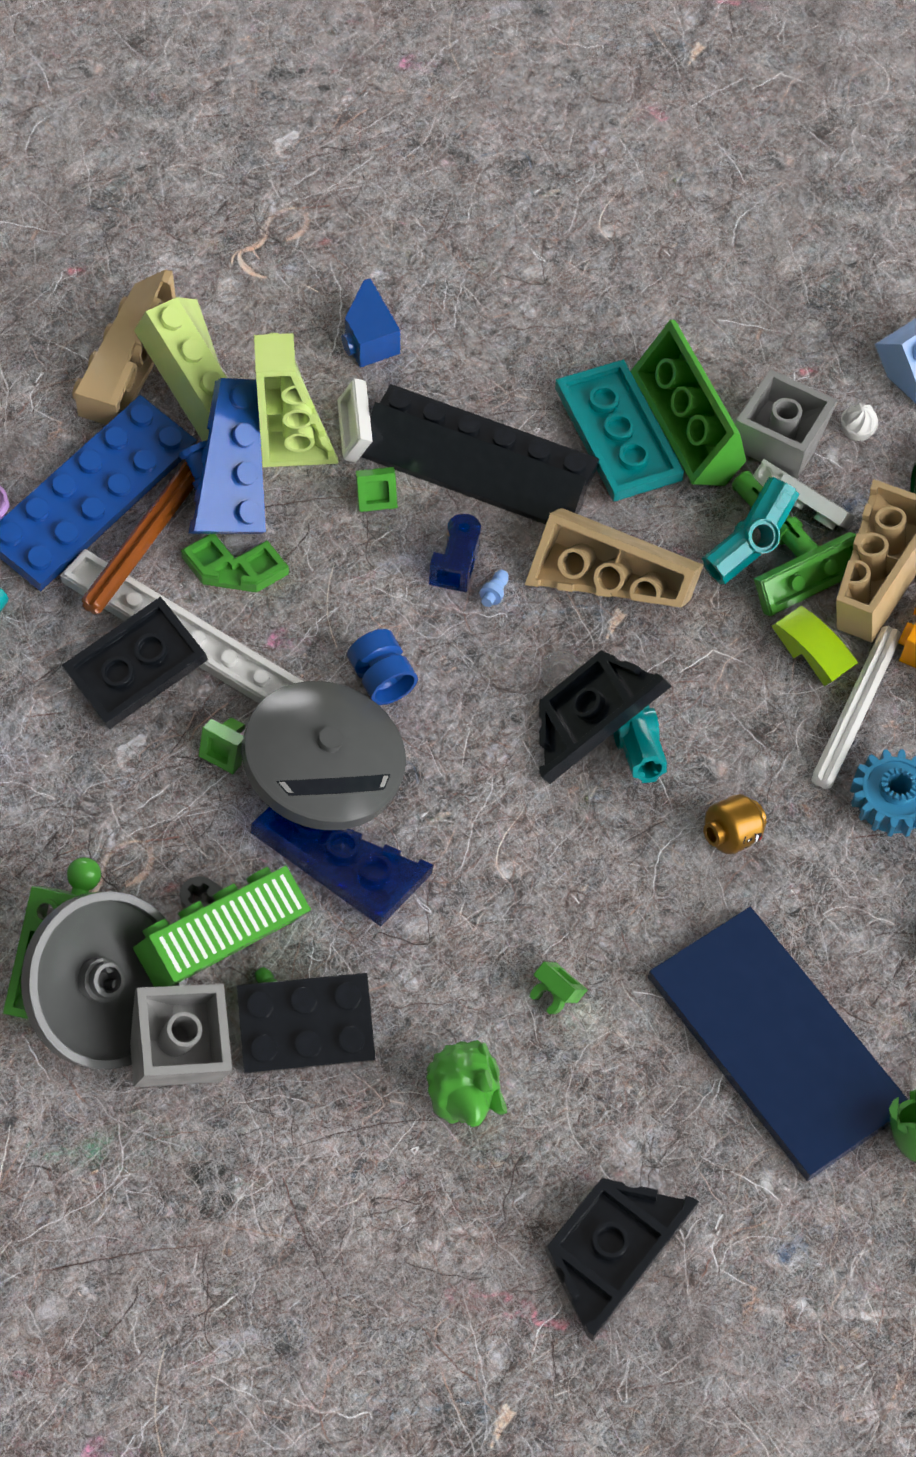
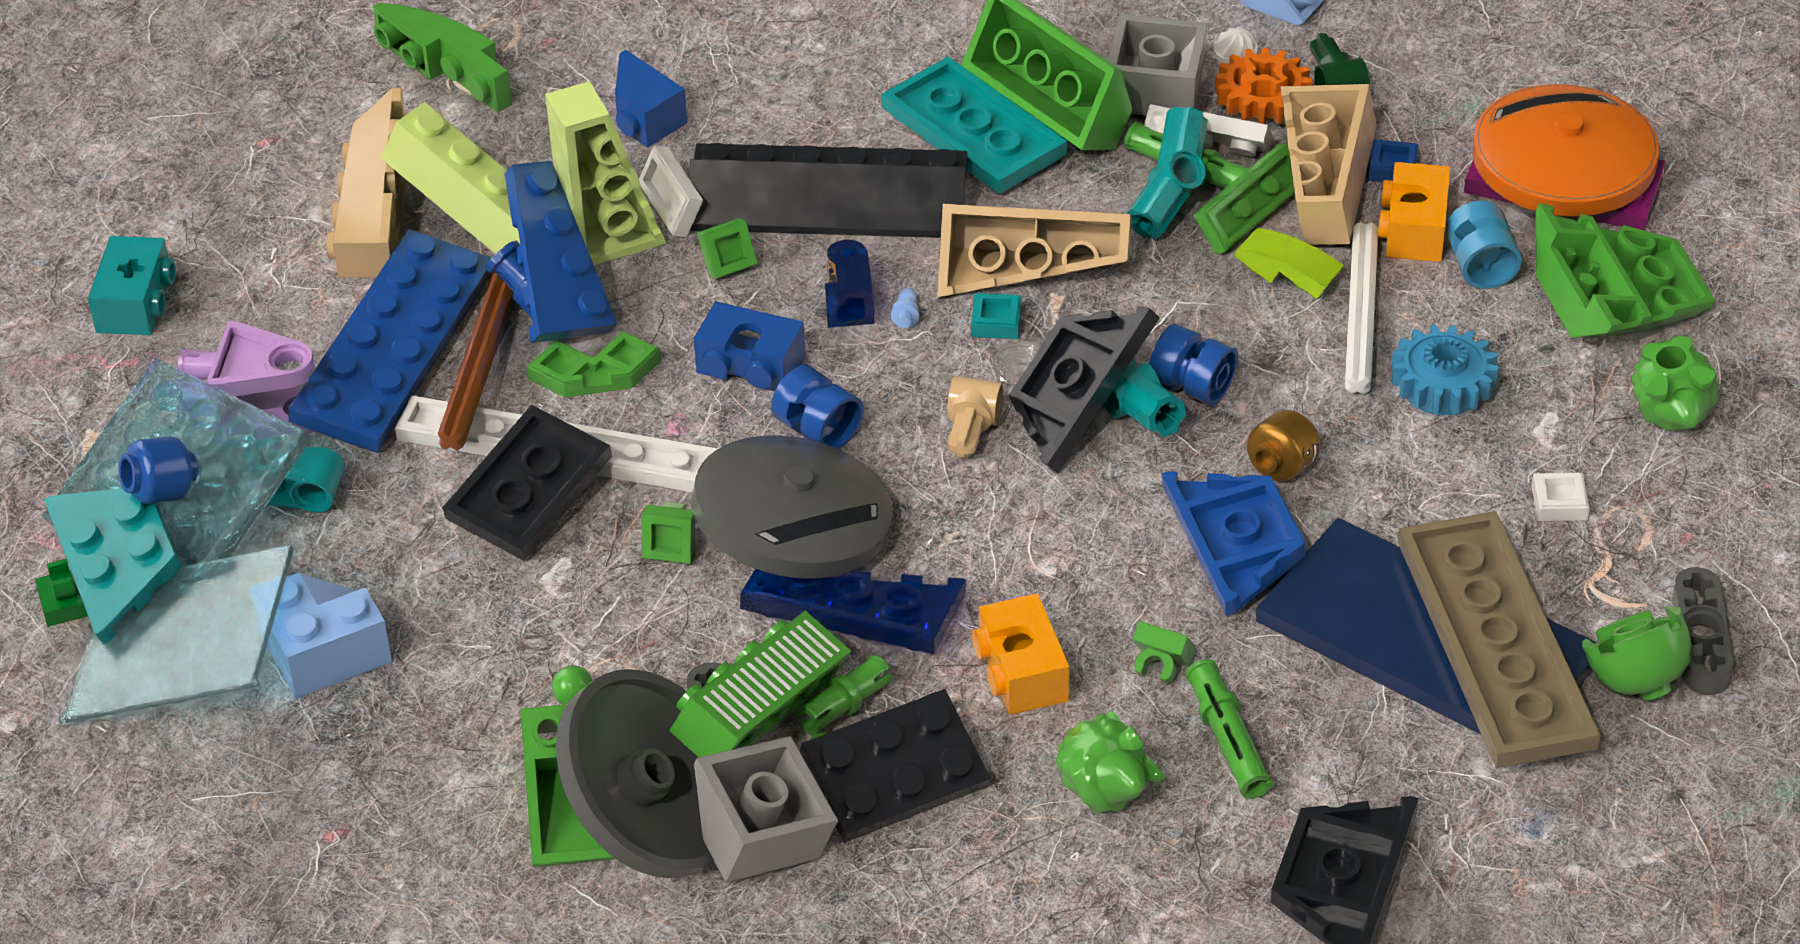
camera: 15 degrees left, 15 degrees down
none -> bright green slope [373,3,512,113]
none -> blue brick [694,301,806,391]
none -> bright green pin [795,655,892,736]
none -> tan axle [947,376,1004,459]
none -> teal tile [971,293,1021,339]
none -> light orange brick [972,593,1069,715]
none -> blue wheel [1149,323,1238,406]
none -> blue wing [1161,471,1306,616]
none -> bright green pin [1186,659,1273,799]
none -> orange gear [1215,47,1313,124]
none -> dark tan plate [1398,511,1601,768]

